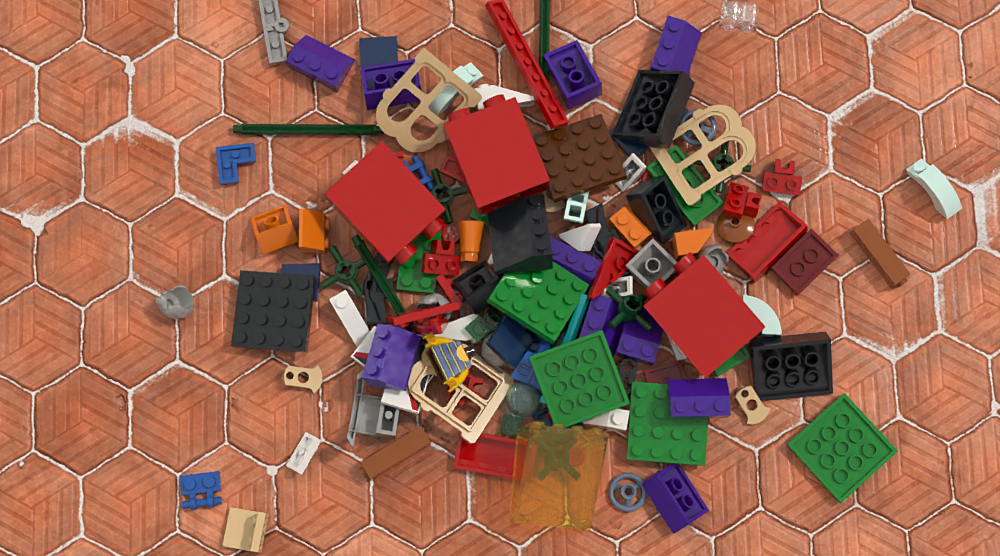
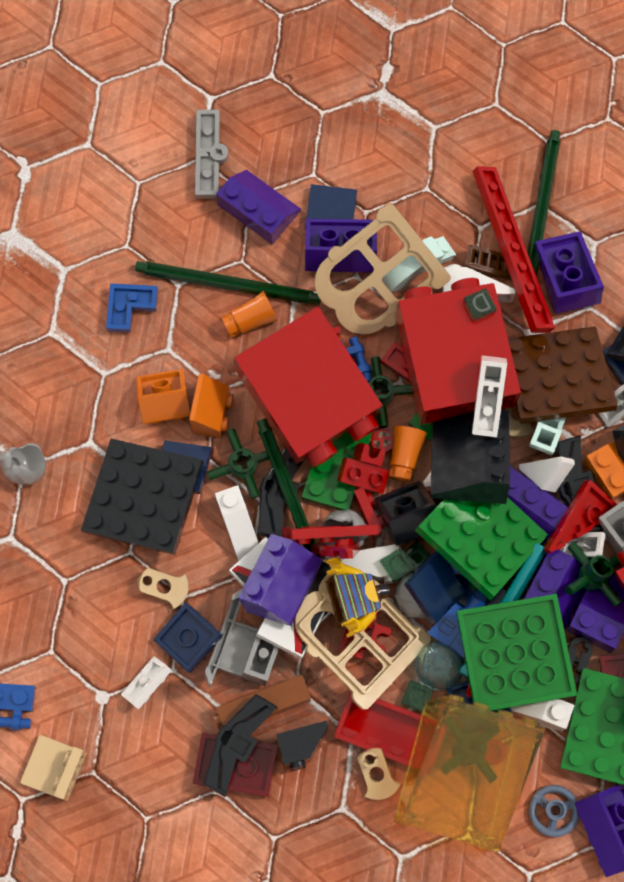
camera: 10 degrees right, 5 degrees down
none -> dark blue tile [153,602,224,673]
none -> dark red plate [192,732,278,798]
none -> black plate [203,694,278,797]
none -> orange plant [221,291,278,338]
none -> black slope [277,720,328,772]
none -> tan piece [357,748,401,800]
none -> tile [463,288,497,321]
none -> reddish brown slope [464,245,511,280]
none -> white slope [472,355,507,437]

